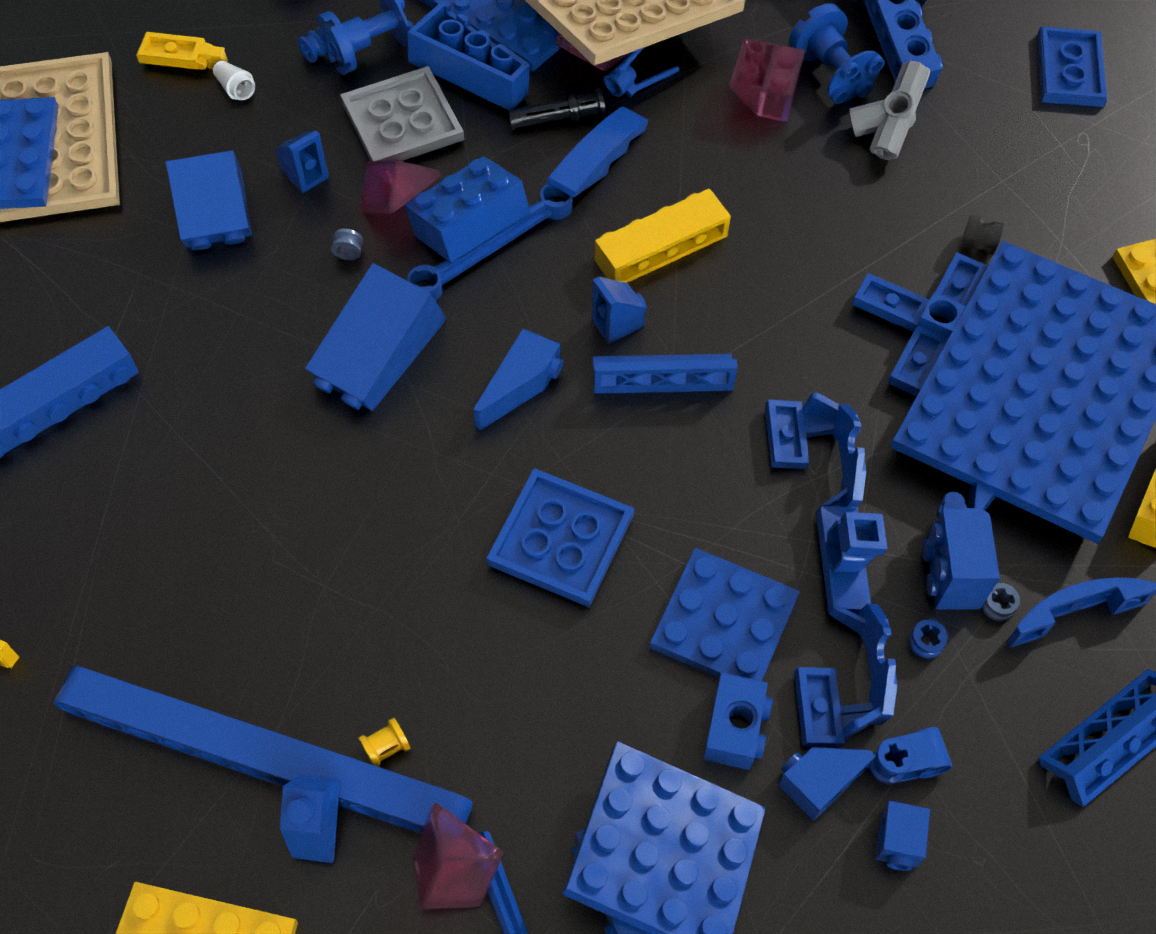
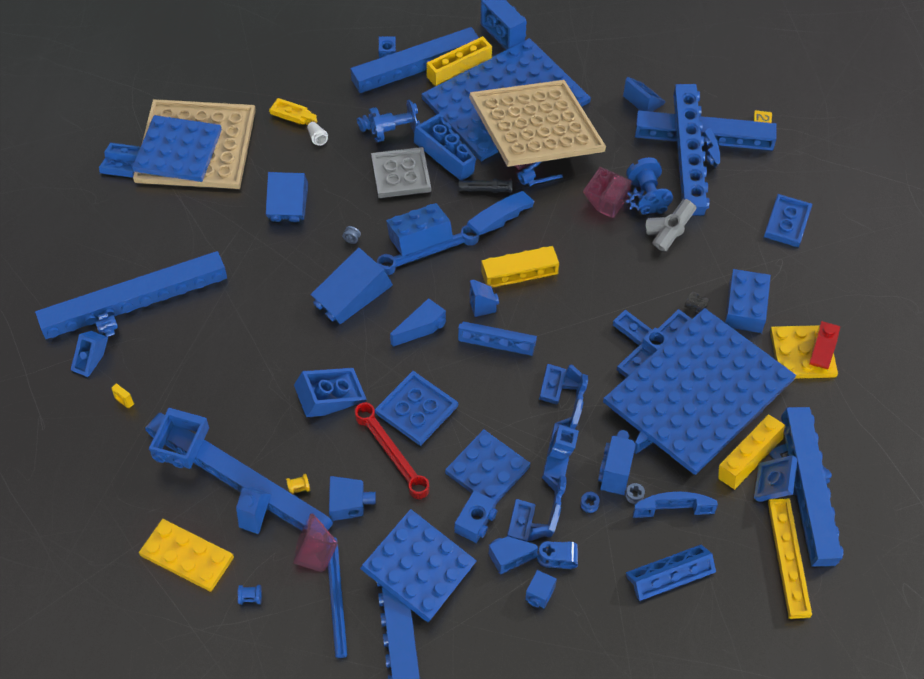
camera: 15 degrees right, 5 degrees down
blue slope [275,130,329,193] -> none
clear pink slope [360,160,442,214] -> none
none -> blue window [149,408,209,469]
none -> blue slope [294,368,367,417]
none -> blue torso [329,476,376,521]
none -> red piece [355,402,429,499]
none -> blue gear [626,187,644,211]
none -> blue brick [725,269,771,333]

